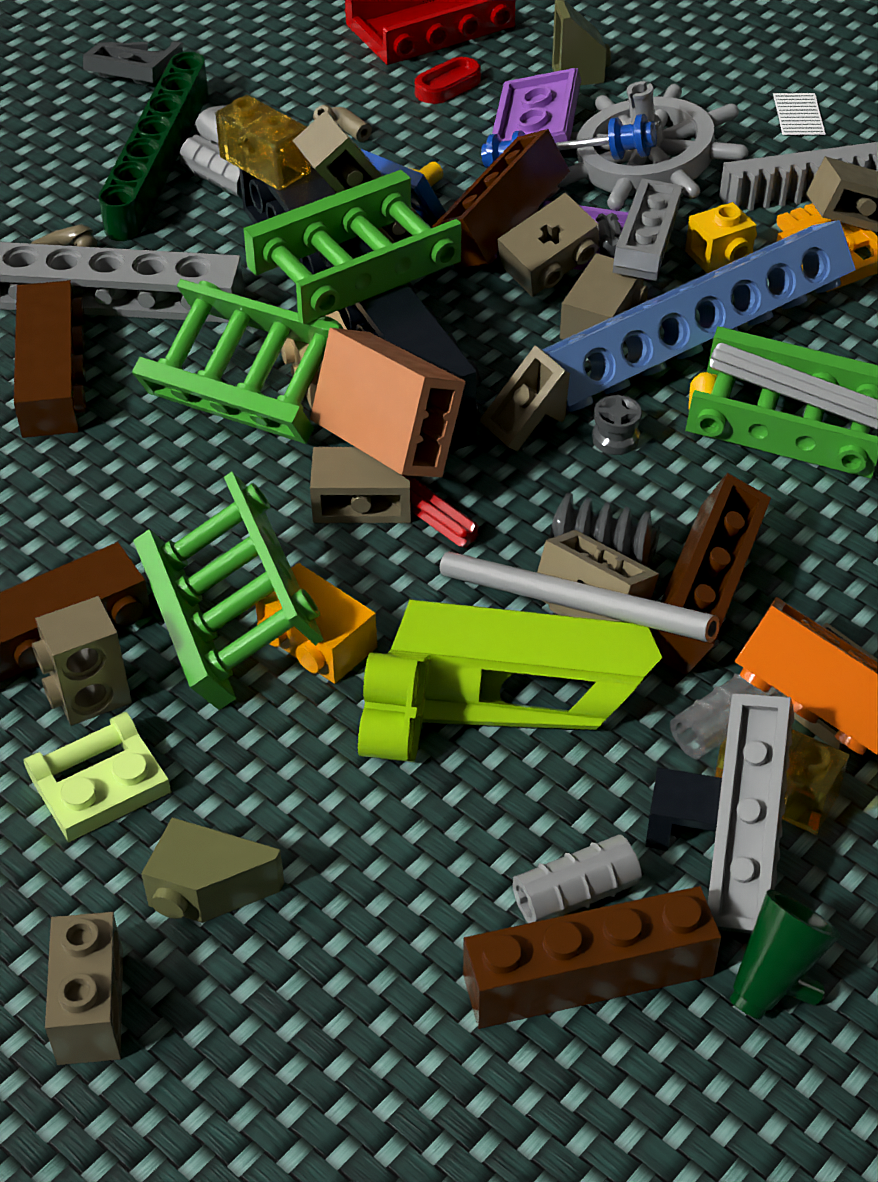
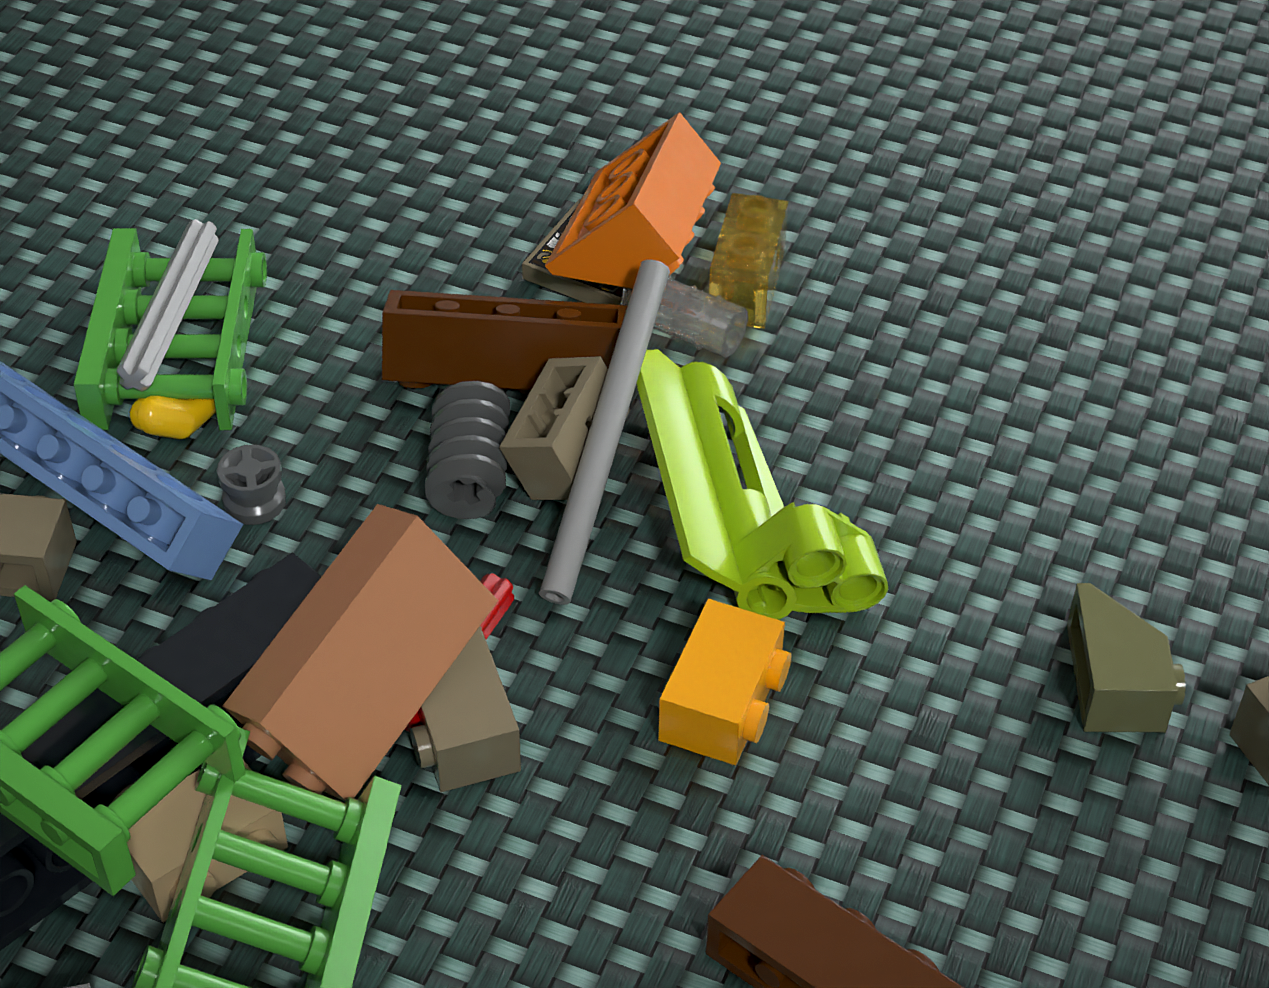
camera: 110 degrees left, 0 degrees up
yellowish green plate [24,712,171,842] -> none
dark tan brick [32,596,132,726] -> none
bright green fence [133,472,324,710] -> none
reddish brown brick [463,886,721,1029] -> none
dark tan slope [479,345,570,451] -> none
light grey axle [512,835,642,923] -> none
black panel [645,767,722,851] -> none
light grey gear [708,693,794,935] -> none
dark green piece [729,890,841,1020] -> none

